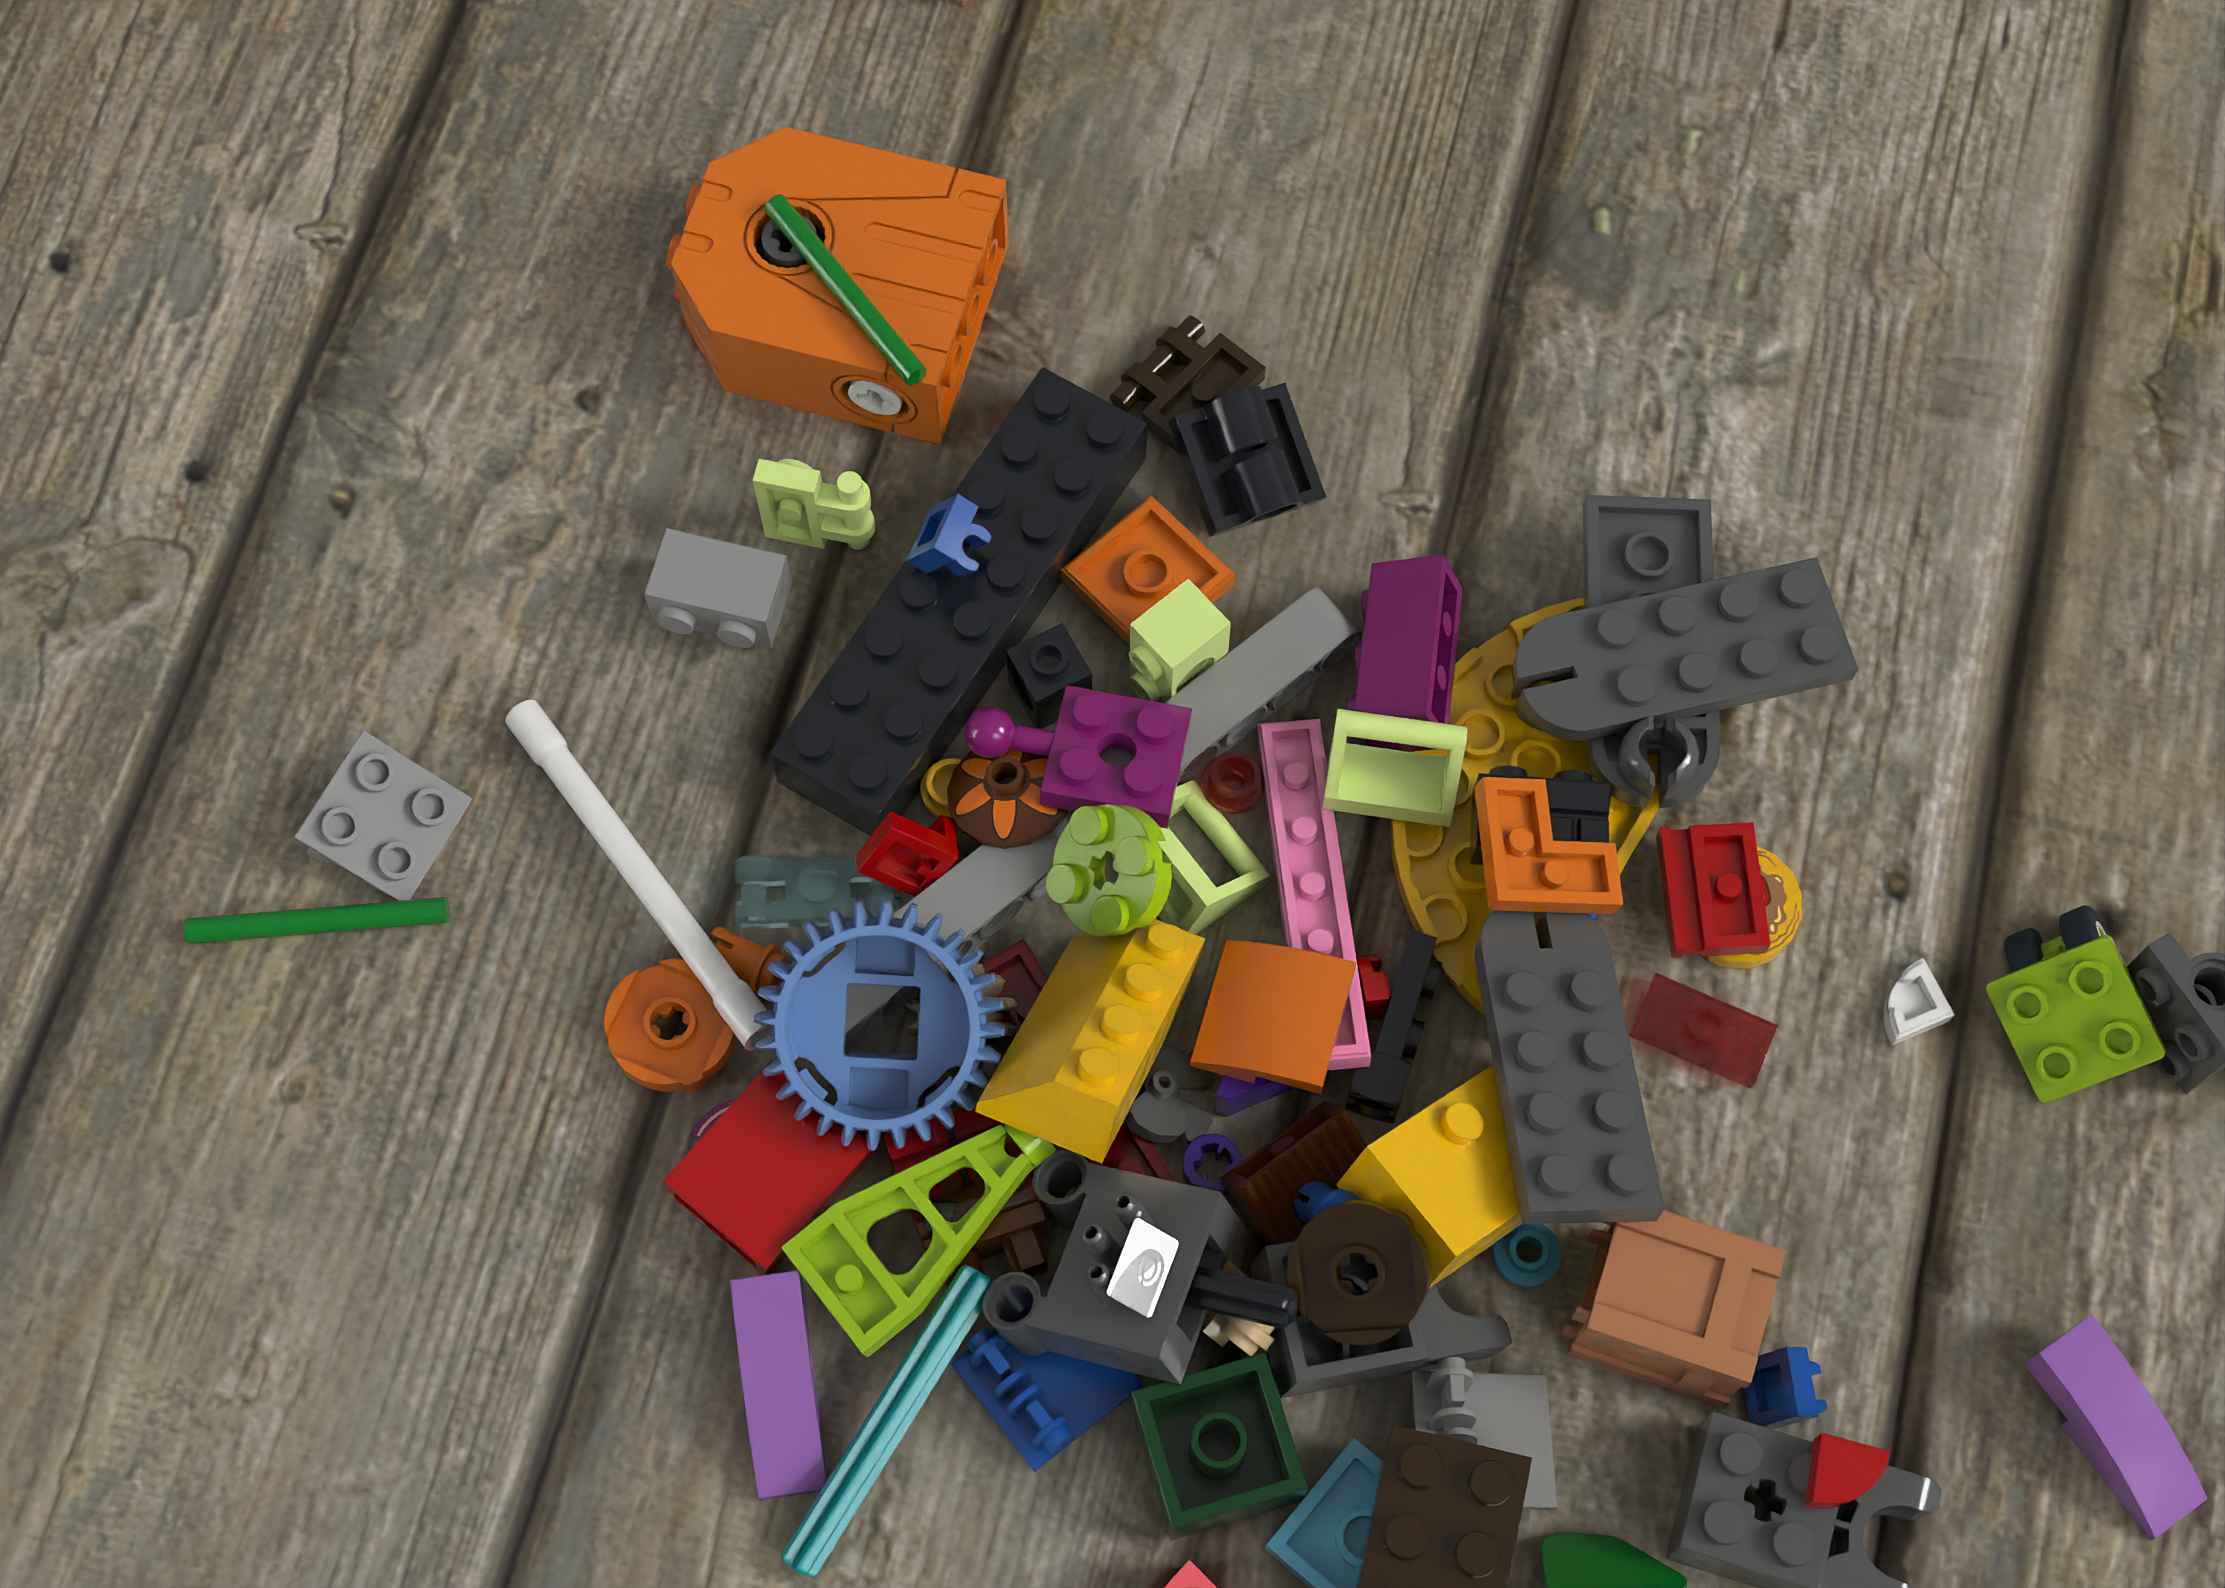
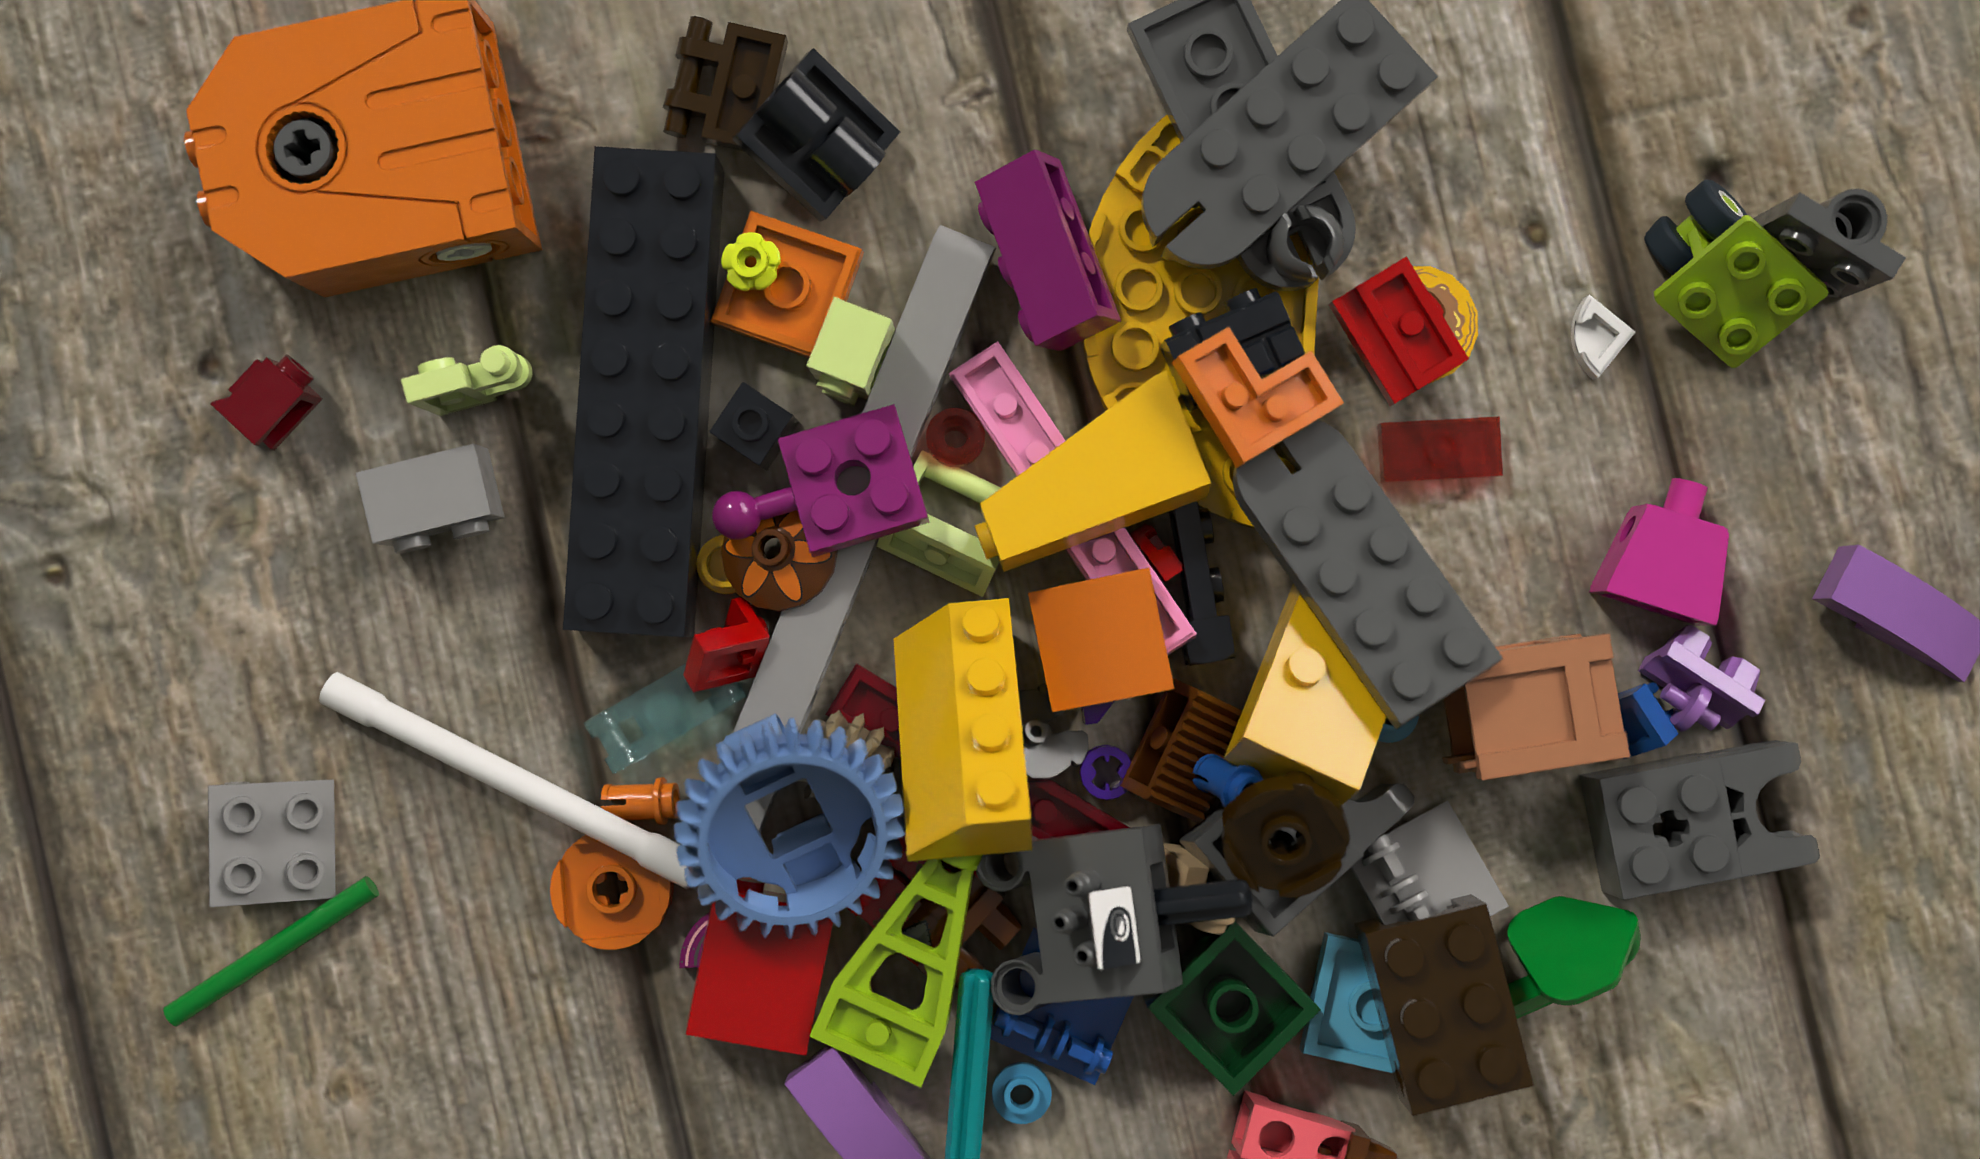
camera: 30 degrees left, 20 degrees up
green bar [764,194,927,386] -> none
blue tile [906,494,992,576] -> none
lime plate [1046,804,1172,936] -> none
yellowish green tile [1322,709,1468,827] -> none
red tile [1805,1433,1890,1509] -> none
none -> dark red window [211,354,323,450]
none -> neon yellow plate [721,232,781,291]
none -> yellow slope [974,371,1211,572]
none -> dark azure plate [992,1062,1052,1124]
none -> dark pink torso [1589,478,1729,626]
none -> medium lavender hips [1638,625,1765,732]

